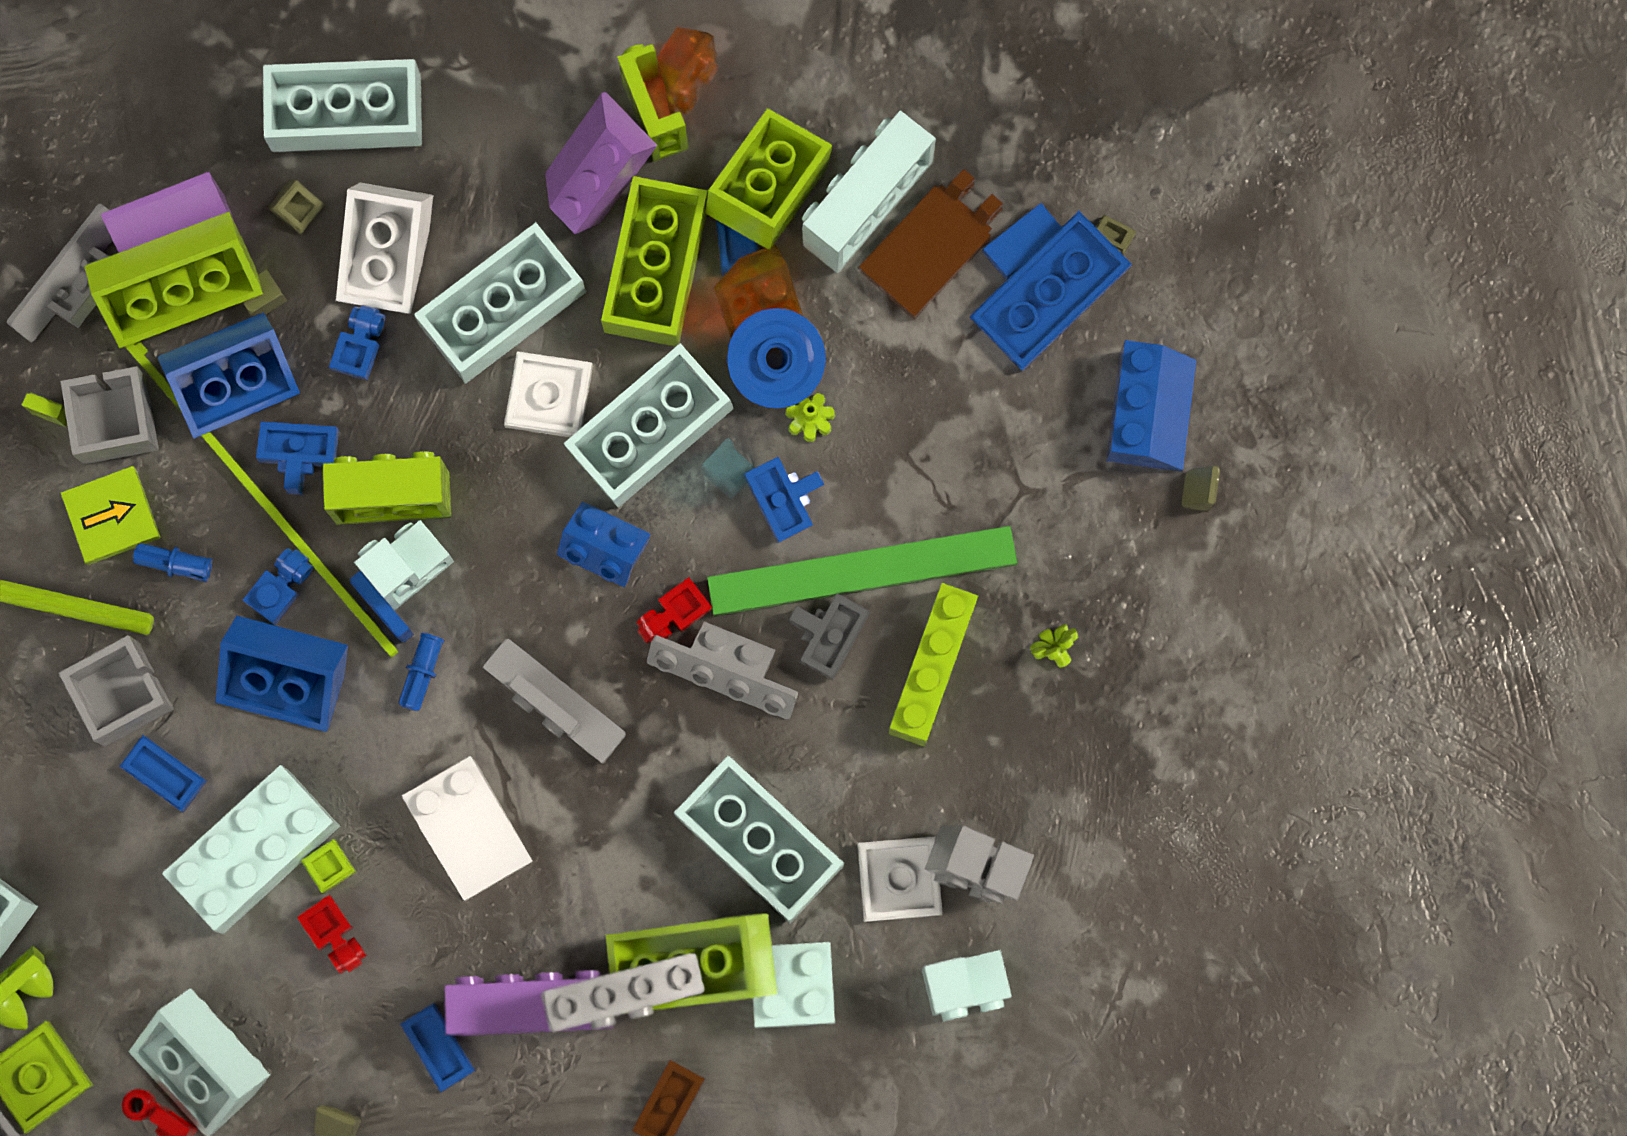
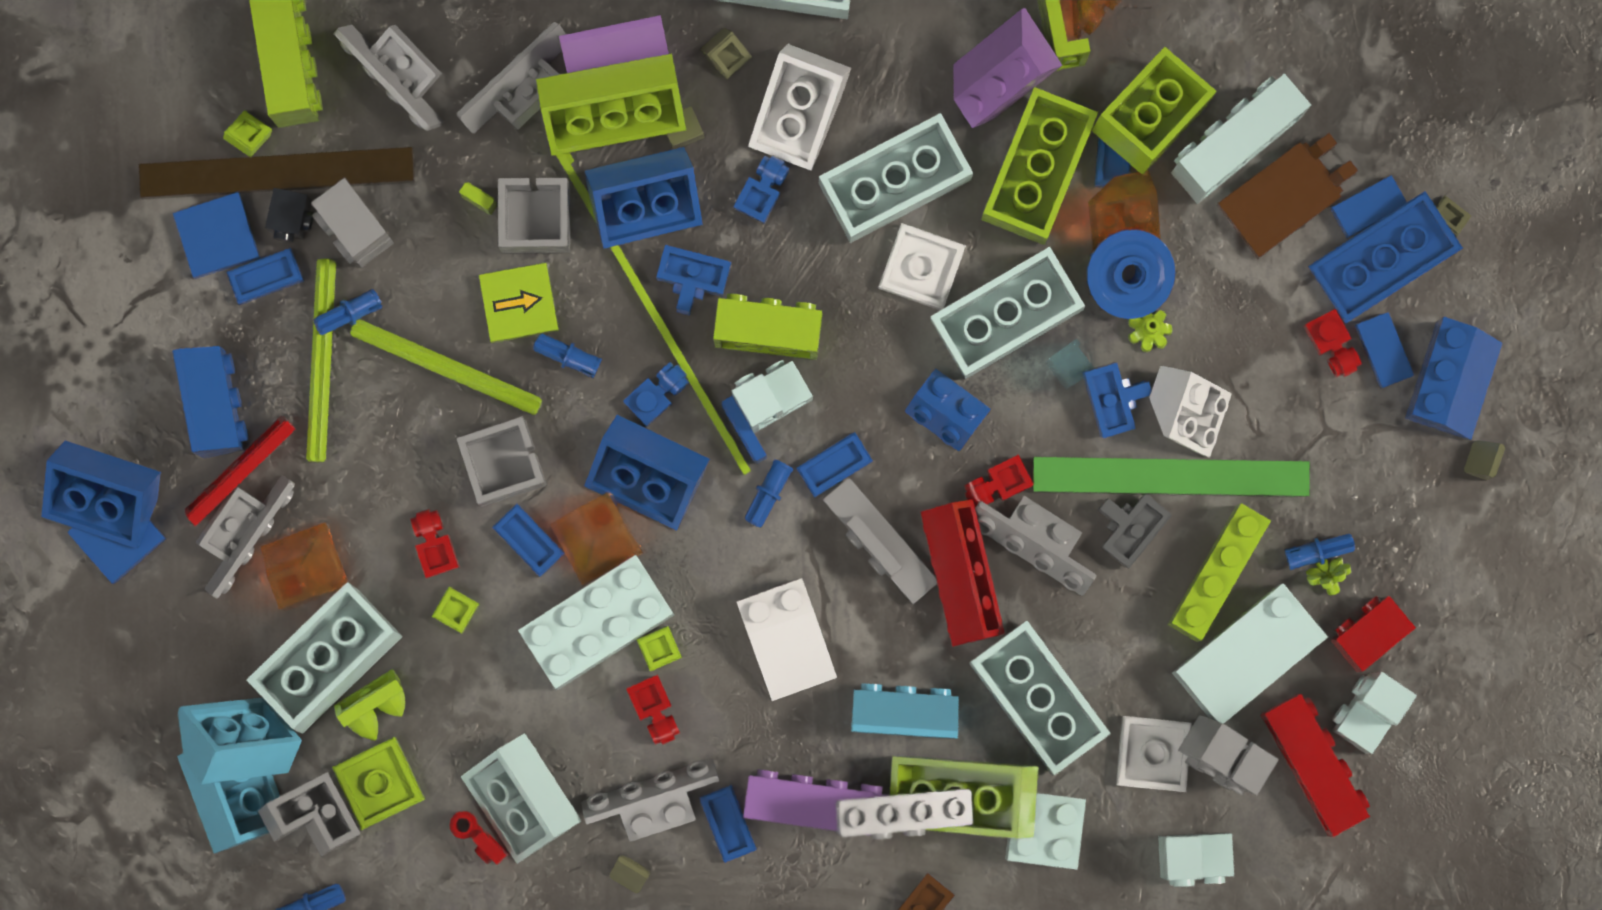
camera: 10 degrees right, 5 degrees up
none -> red plate [410,509,460,579]
none -> lime tile [432,587,480,634]
none -> clear orange slope [550,492,643,585]
none -> light grey bracket [581,759,719,842]
none -> blue tile [796,432,873,498]
none -> medium azure slope [851,684,959,739]
none -> red brick [920,499,1005,647]
none -> white slope [1149,366,1232,458]
none -> light aqua brick [1172,583,1328,724]
none -> red brick [1260,694,1370,837]
none -> blue axle [1284,534,1355,571]
none -> red plate [1303,309,1362,377]
none -> red brick [1331,595,1416,673]
none -> light aqua brick [1332,672,1417,754]
none -> blue tile [1355,312,1414,389]

